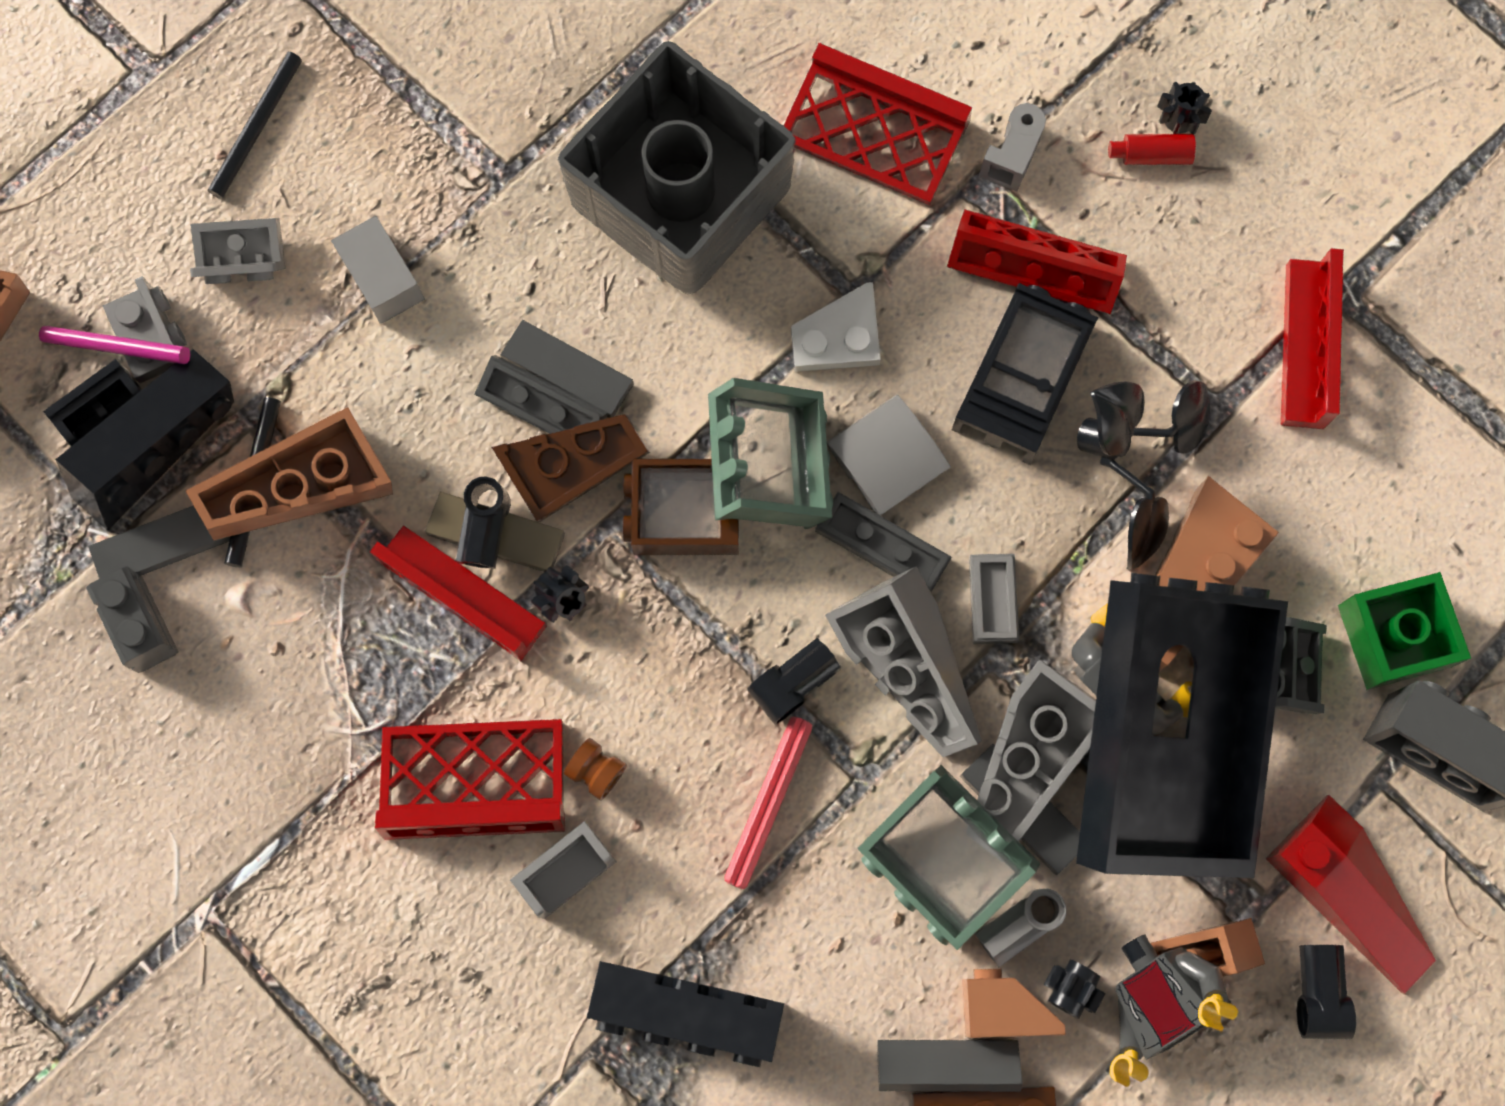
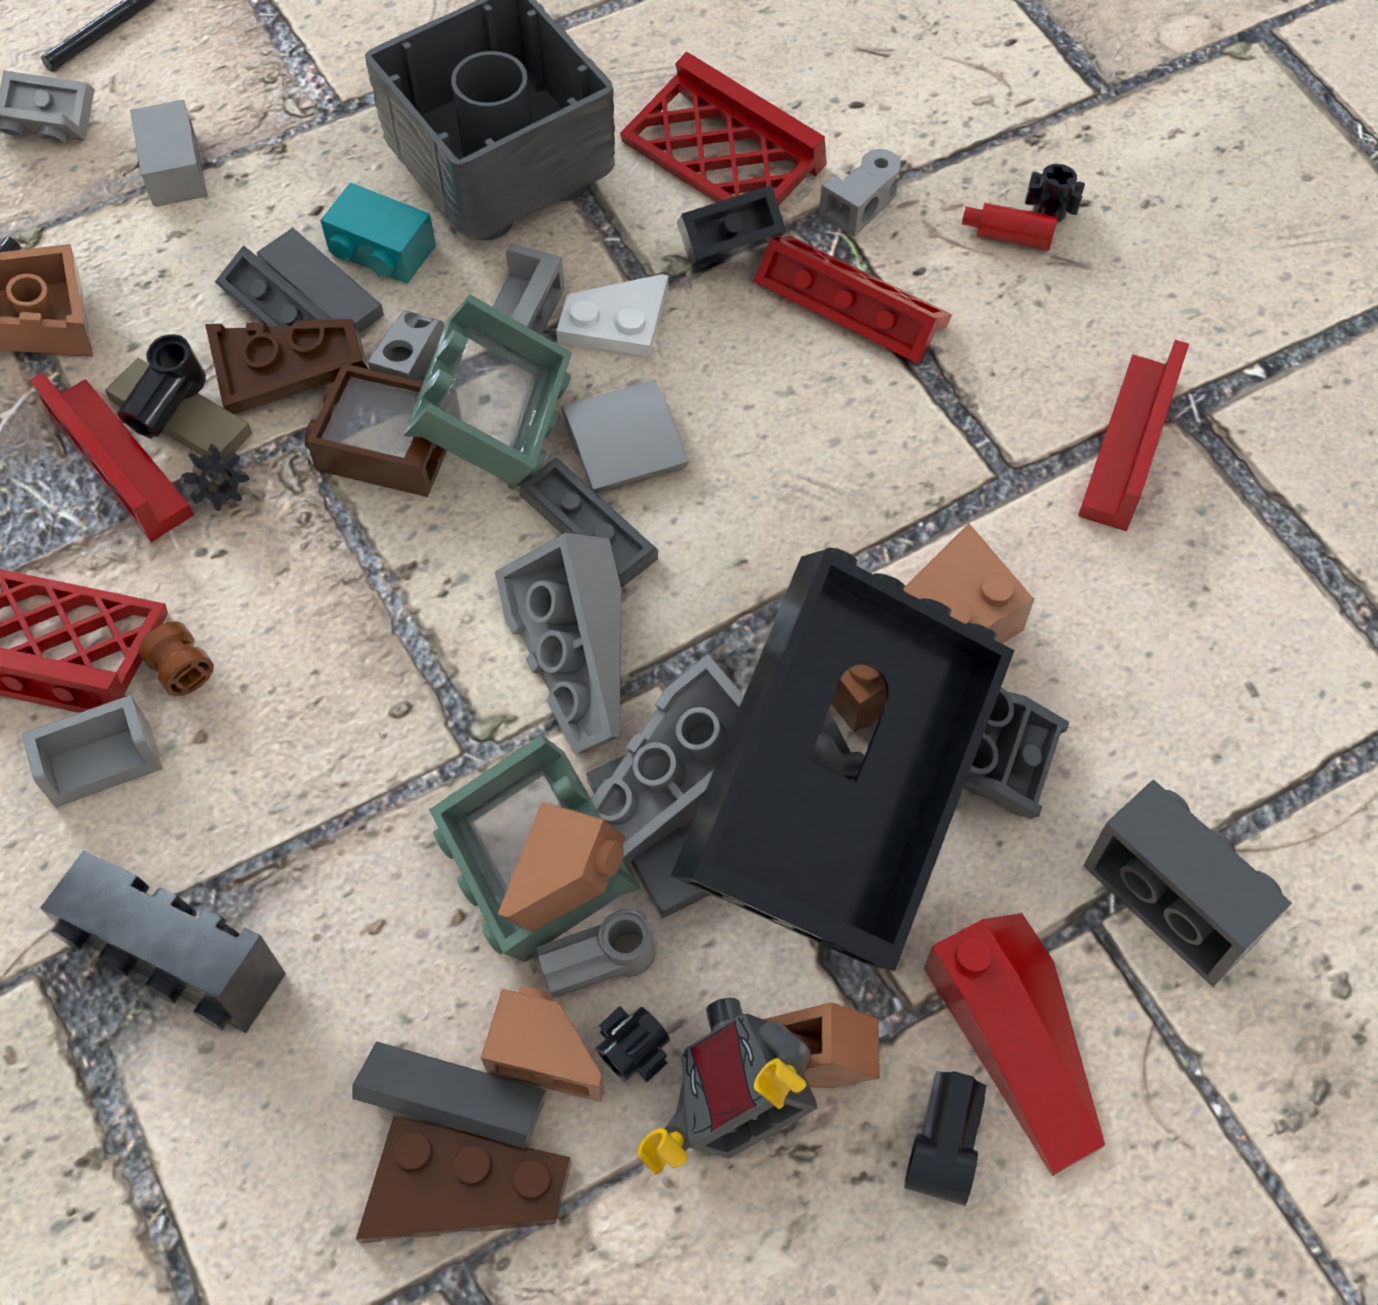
camera: 15 degrees right, 15 degrees down
coral axle [725,717,812,889] -> none
black piece [747,638,841,725] -> none
black door [951,283,1099,465] -> none
light grey tile [969,554,1019,644] -> none
black plant [1077,380,1210,570] -> none
green brick [1338,572,1471,690] -> none
none -> teal brick [320,182,436,284]
none -> light grey leg [368,310,445,381]
none -> light grey panel [492,244,565,335]
none -> nougat slope [498,802,626,932]
none -> black brick [677,185,786,267]

